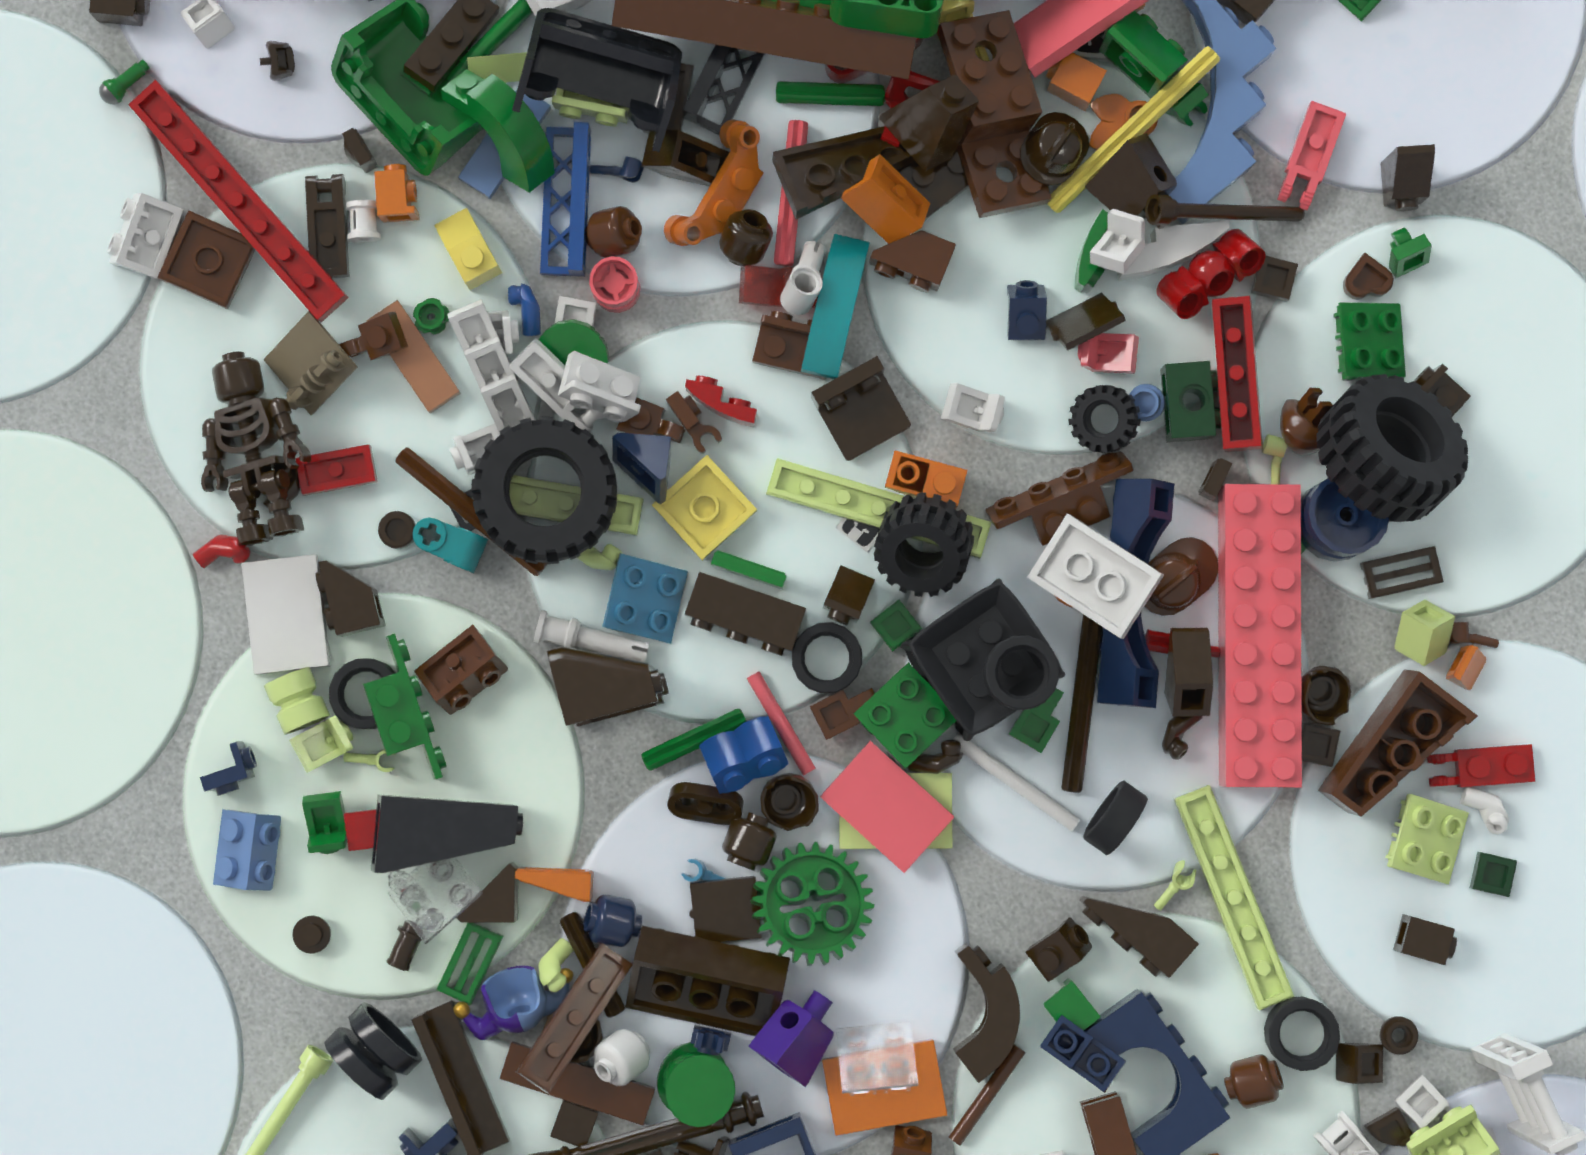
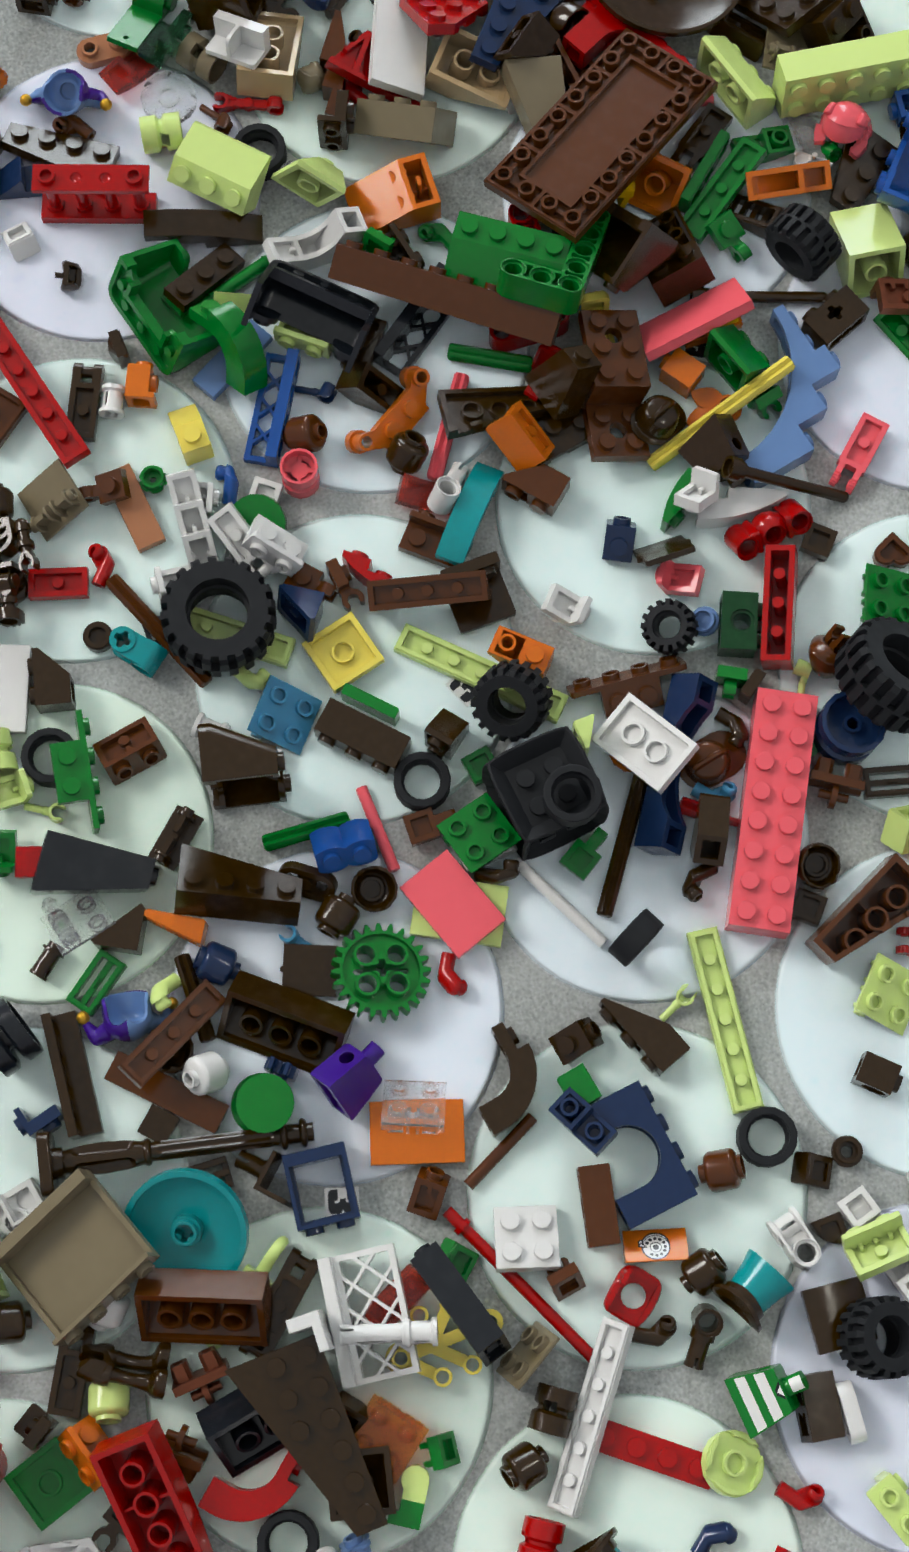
camera: 10 degrees right, 10 degrees down
none -> red arm [88,543,115,589]
none -> dark brown hinge [148,805,204,871]
none -> dark brown wedge [174,843,303,926]
none -> reddish brown fence [366,569,492,612]
none -> red arm [437,952,468,996]
none -> yellowish green slope [571,714,595,757]
none -> dark azure arm [690,781,737,802]
none -> green tile [714,665,748,700]
none -> dark brown arm [714,707,749,748]
none -> reddish brown hips [808,756,866,810]

